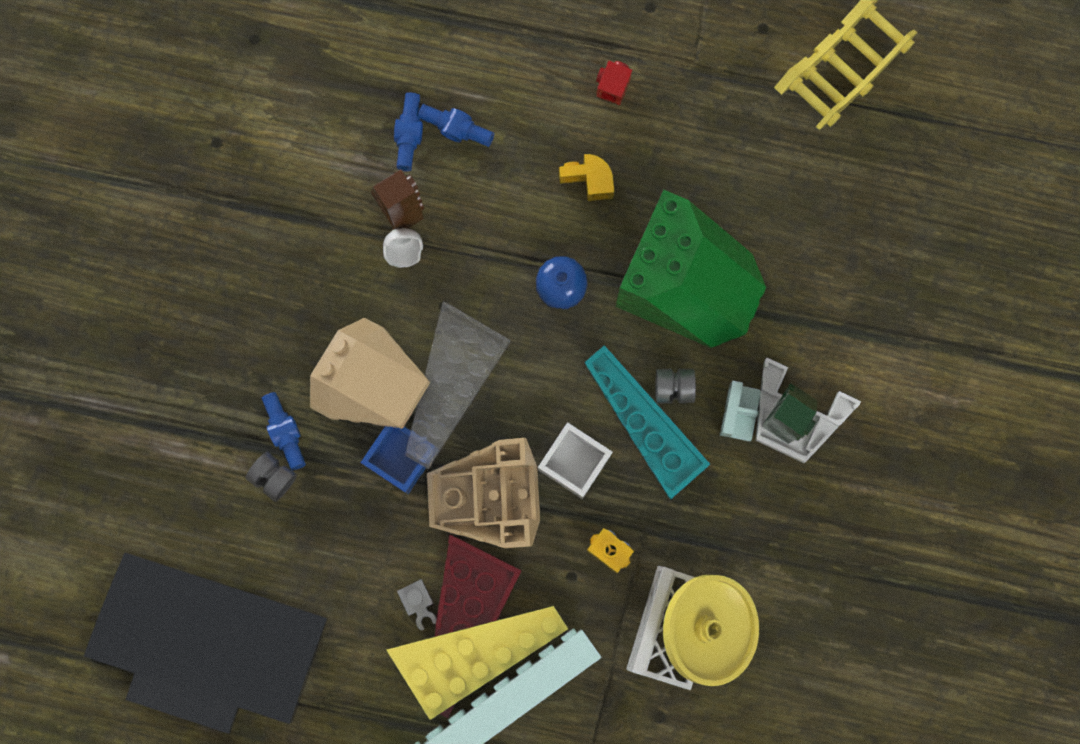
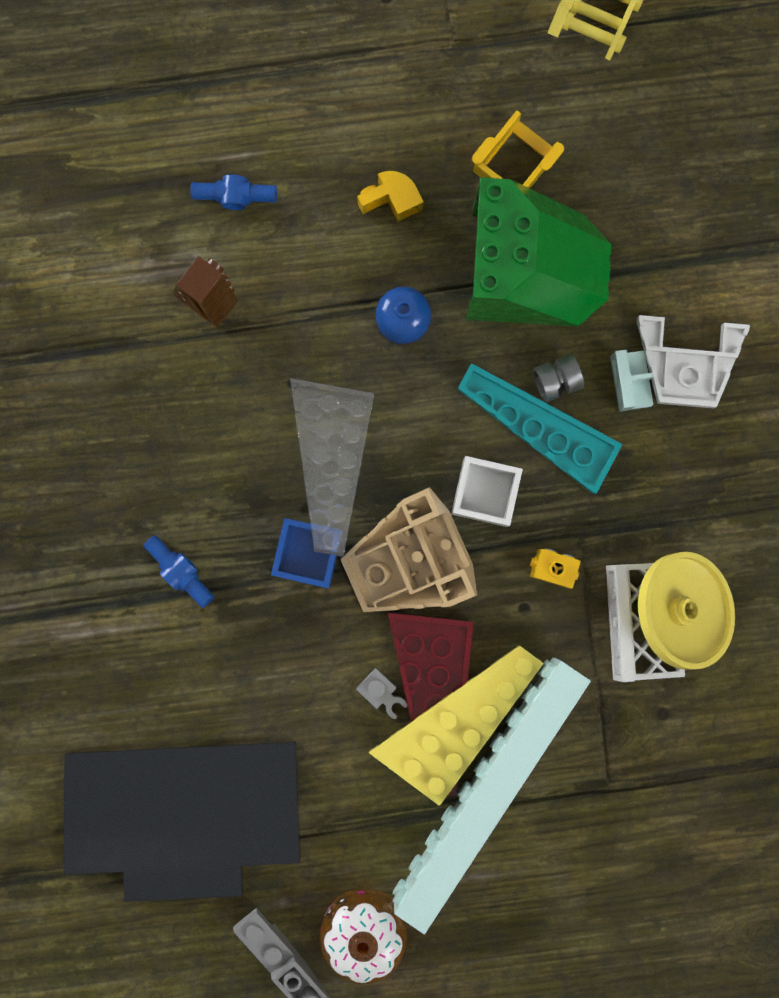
camera: 25 degrees left, 5 degrees up
flat silver wheel [245,452,297,502] -> none
tan wedge [310,318,430,429] -> none
white hair [383,228,423,268] -> none
blue pin [394,93,423,171] -> none
red brick [596,61,632,105] -> none
dark green wedge [762,383,817,444] -> none
none -> yellow piece [472,110,564,188]

